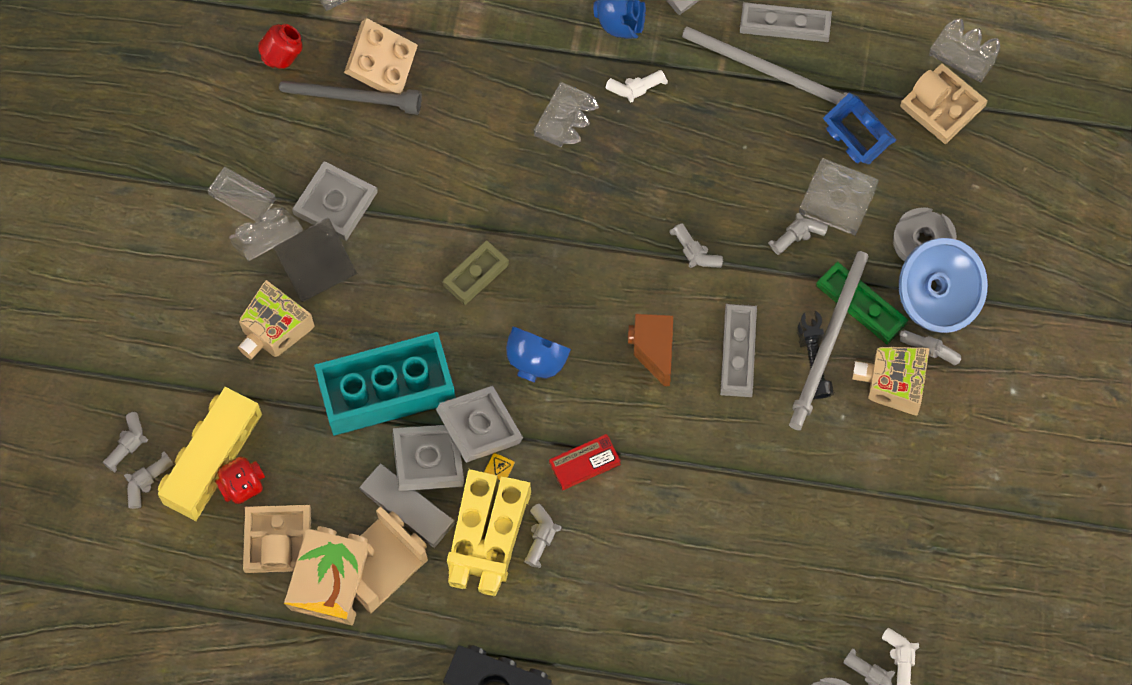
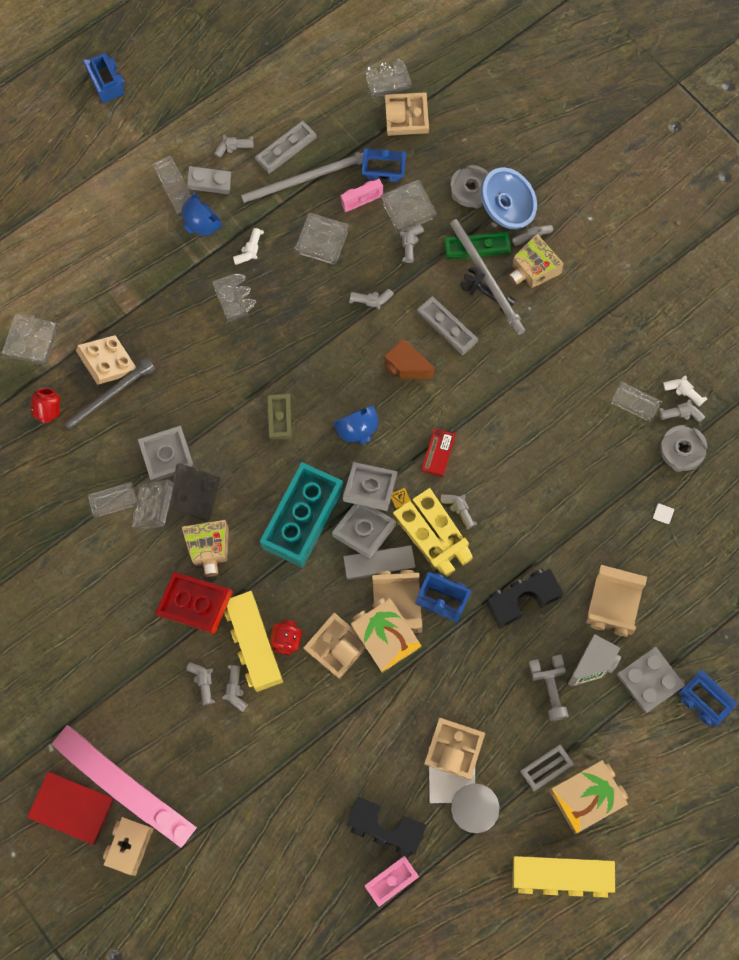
camera: 45 degrees left, 5 degrees up
none -> red tile [155,572,233,634]
none -> clear plate [295,212,350,265]
none -> bright pink plate [341,179,383,212]
none -> blue window [415,572,472,623]
none -> clear tile [610,382,662,422]

